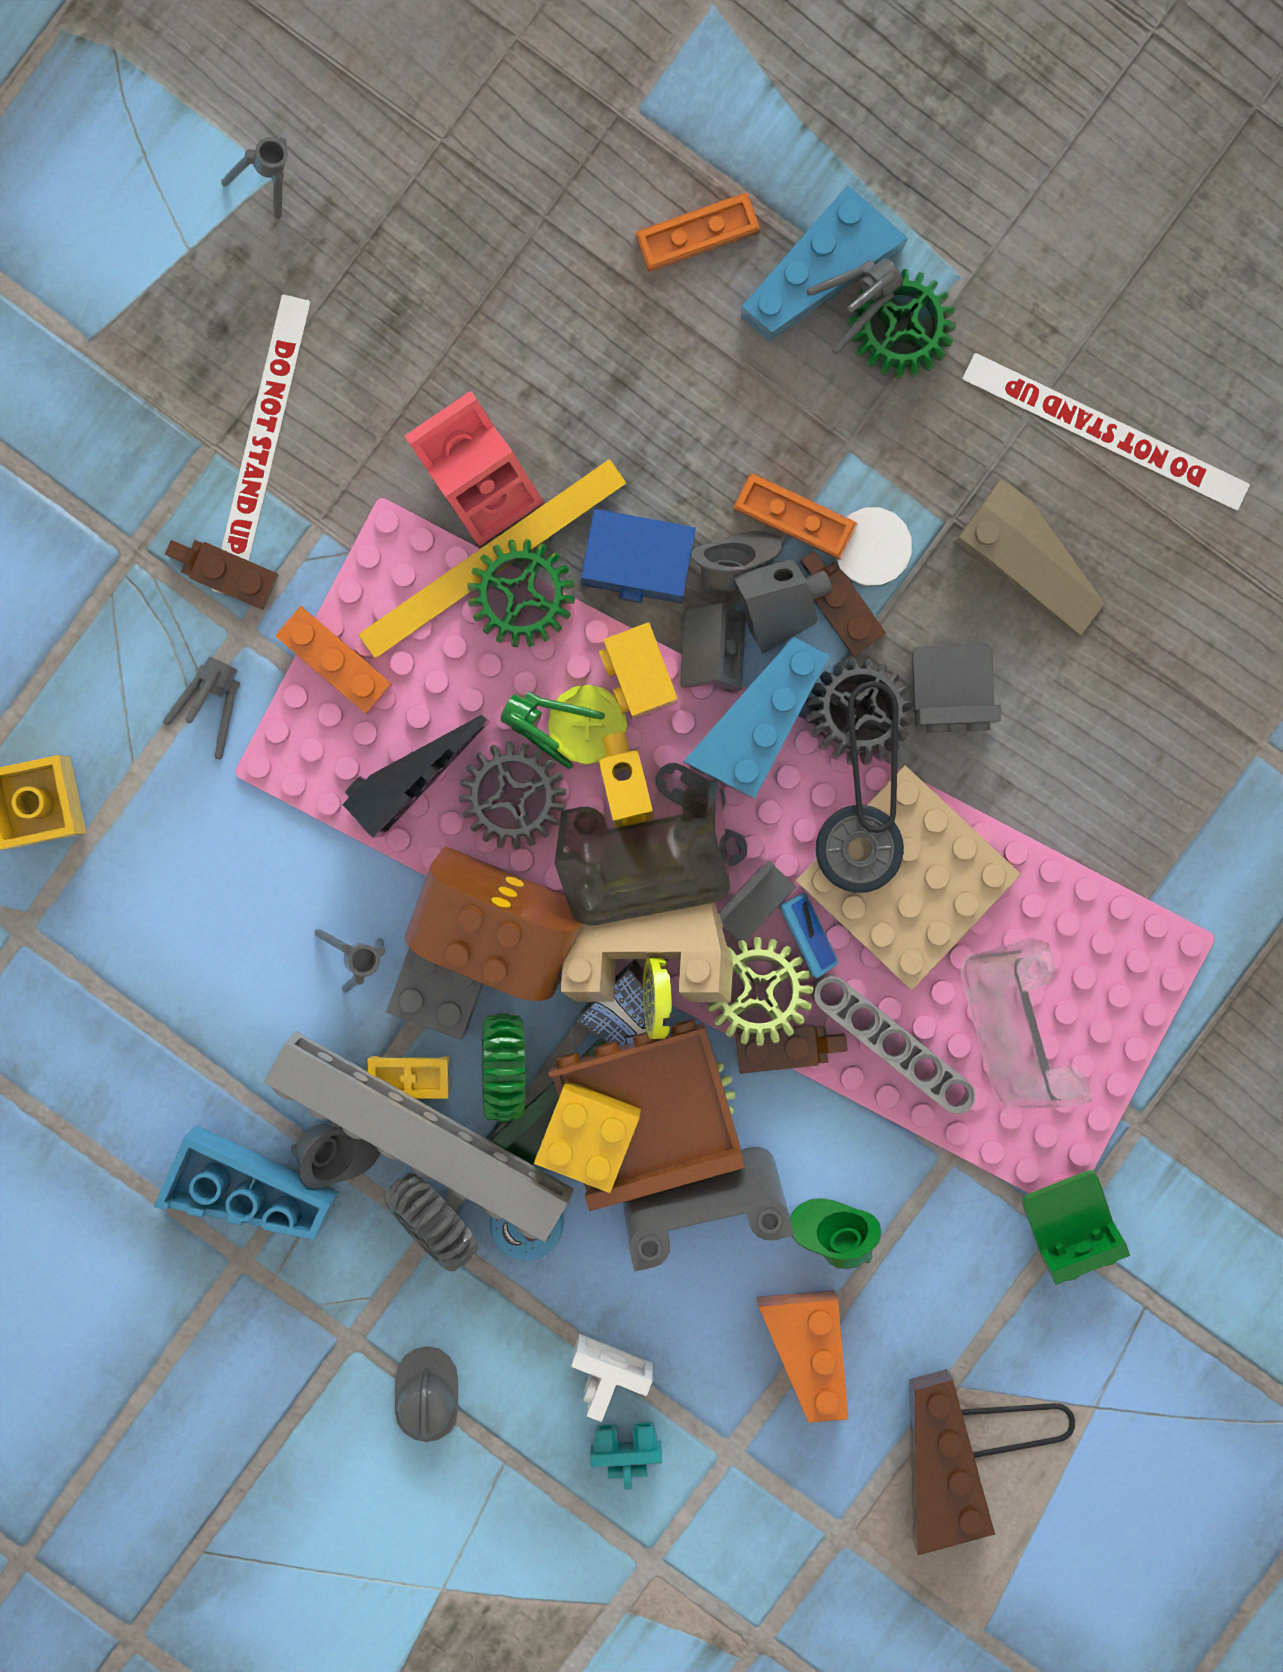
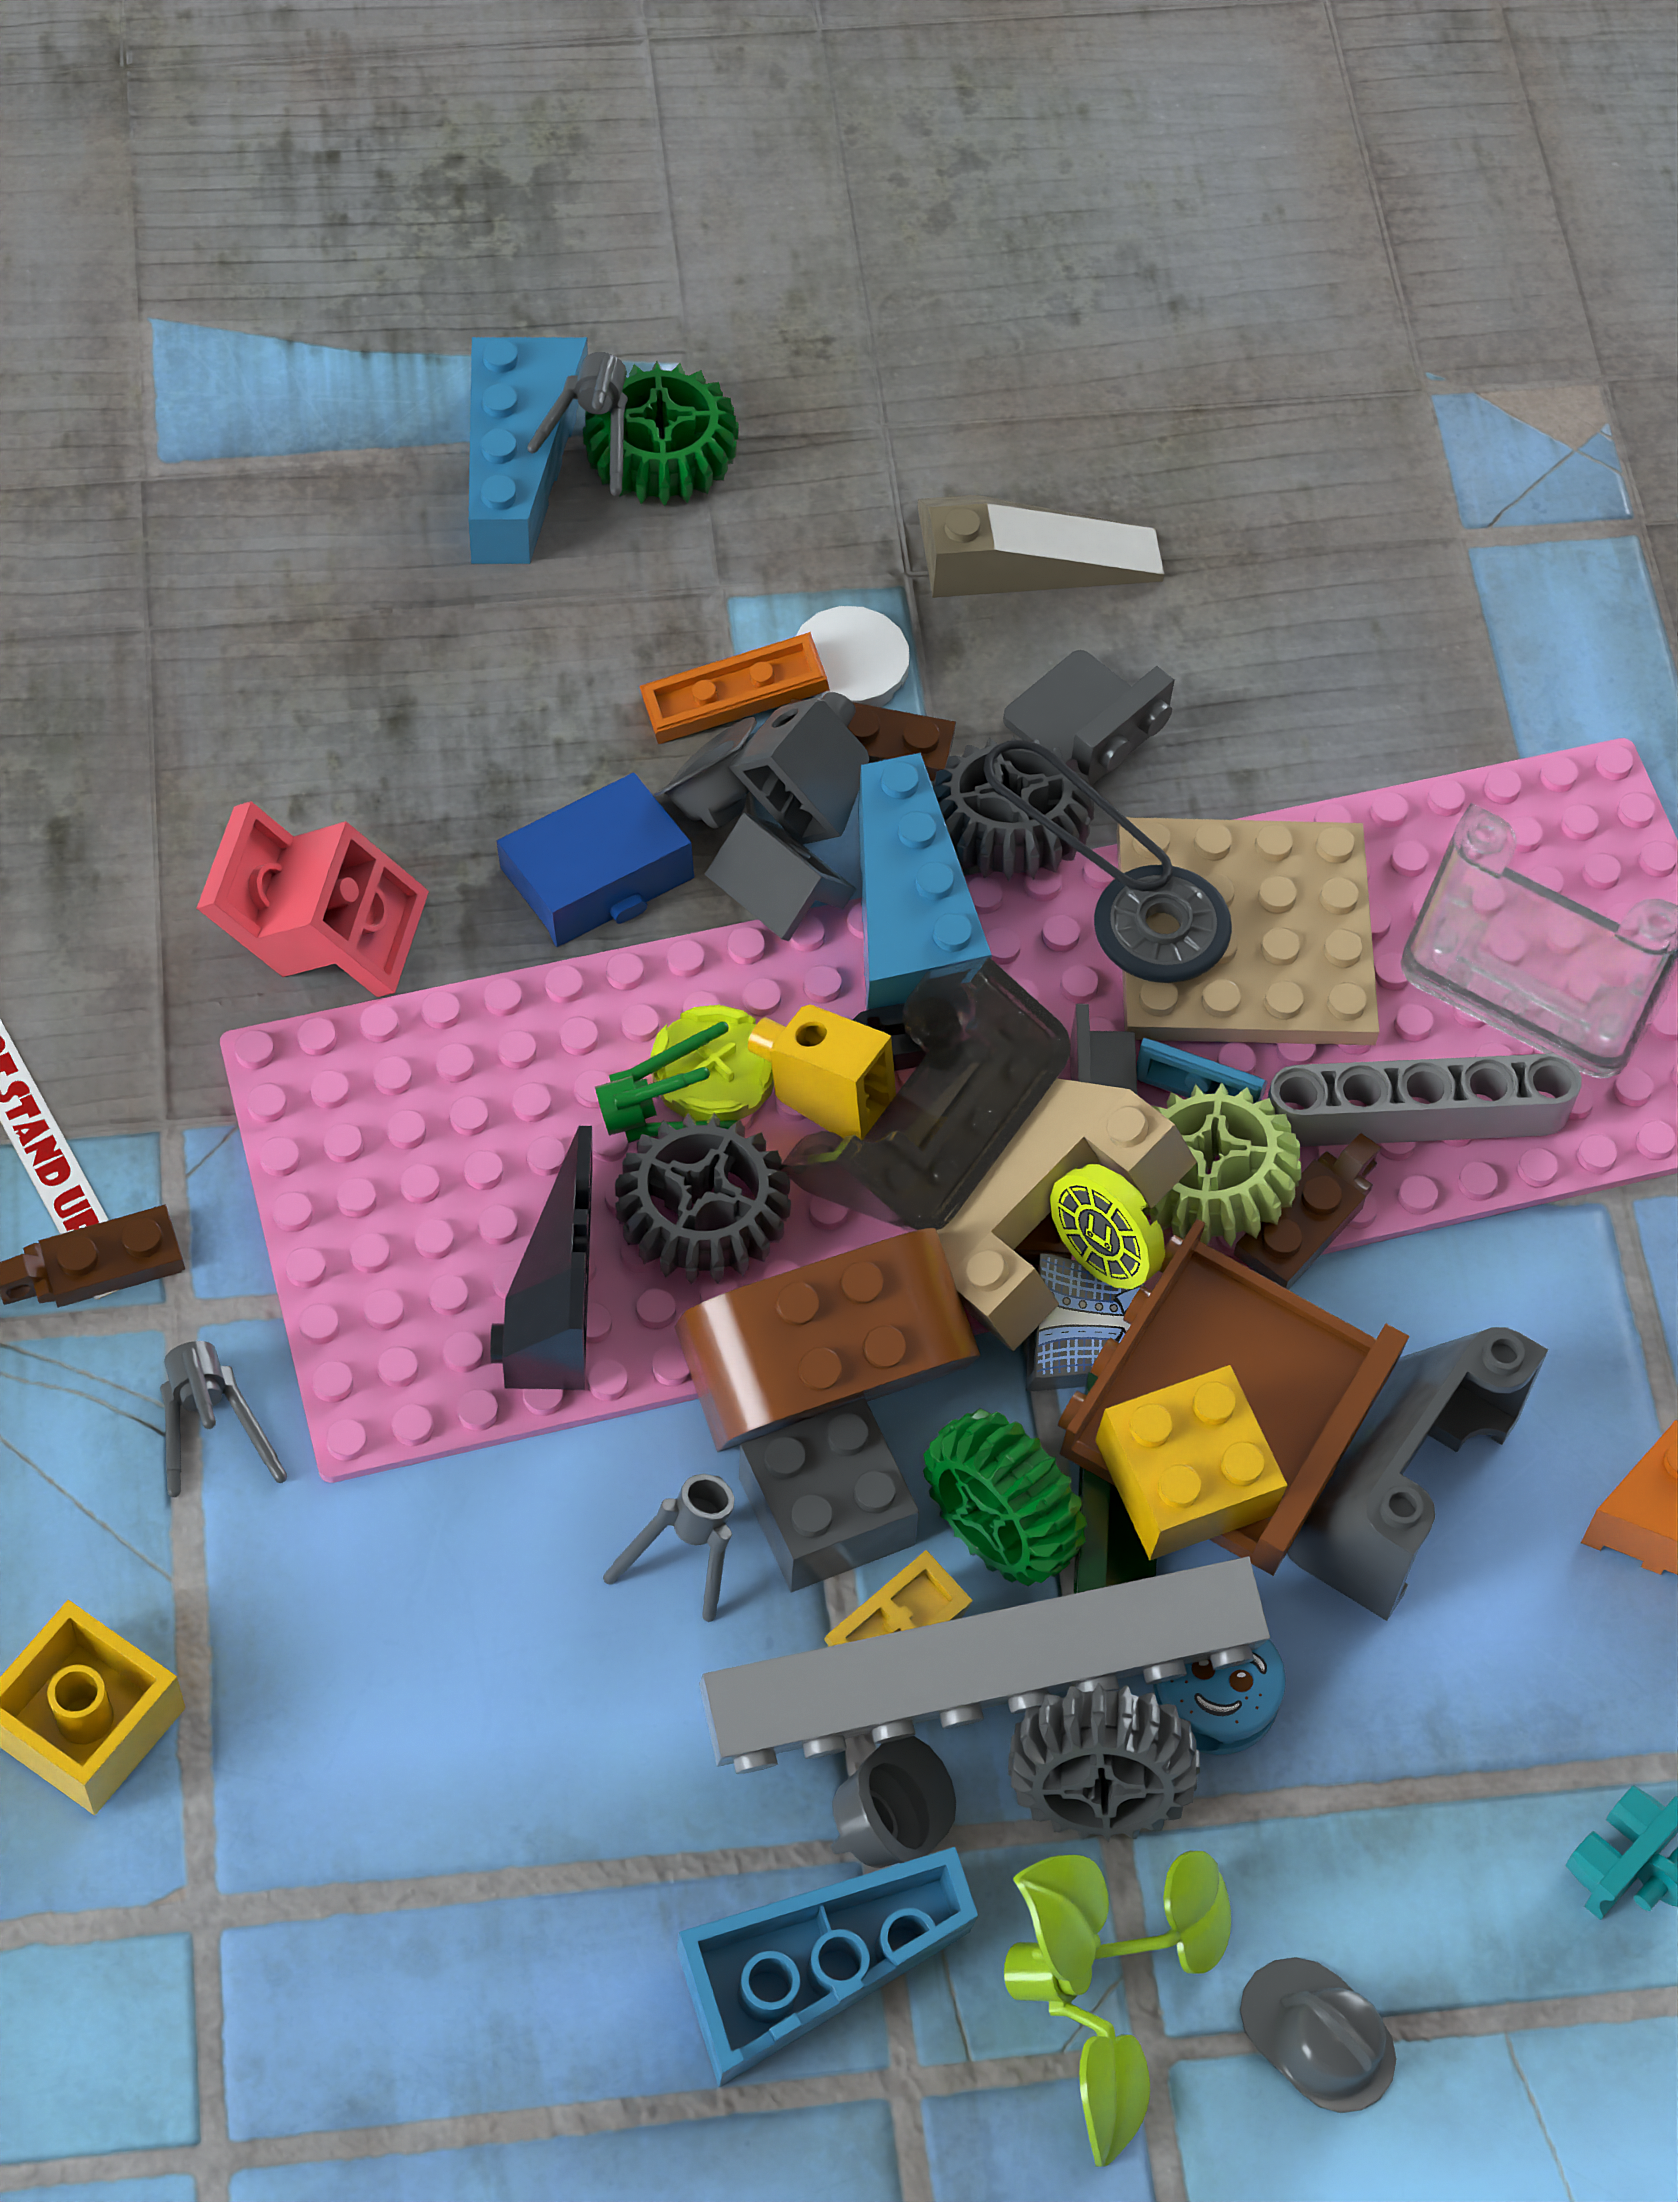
camera: 50 degrees left, 30 degrees down
orange plate [275,606,393,714] -> none
yellow sticker [359,460,626,658] -> none
green gear [467,539,575,648] -> none
white bracket [571,1334,653,1422] -> none
yellow brick [599,622,678,719] -> none
orange tile [635,192,760,272] -> none
green piece [790,1198,882,1269] -> none
white sticker [963,353,1250,510] -> none
none -> lime plant [1004,1850,1231,2167]

